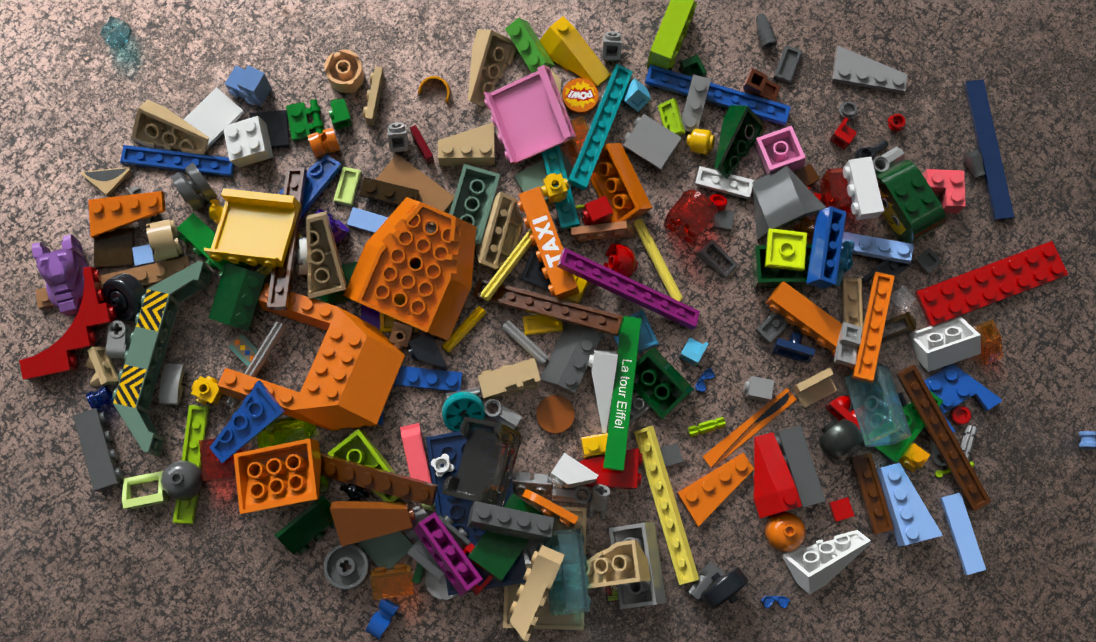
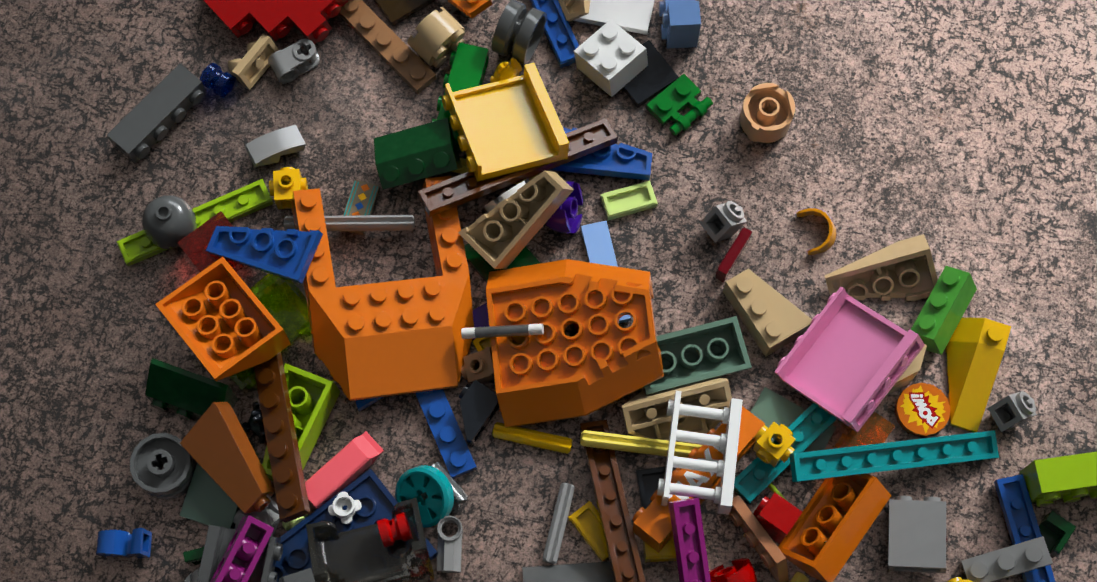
camera: 65 degrees right, 5 degrees down
black wheel [102,273,146,321] -> none
sand green slope [112,261,213,457] -> none
yellowish green tile [122,471,169,510] -> none
light blue tile [132,244,156,267] -> none
orange wheel [307,127,340,158] -> none
green brick [328,99,352,130] -> none
dark brown plate [359,177,419,206] -> none
tan plate [363,66,384,126] -> none
clear orange brick [370,564,414,601] -> none
medium nougat tile [375,154,454,227] -> none
tan wedge [478,358,541,401] -> none
medium azure panel [623,78,651,112] -> none
lime plate [658,98,686,136] -> none
none -> red wheel [377,512,412,548]
none -> flat silver bar [461,323,544,339]
none -> white fence [657,390,743,515]

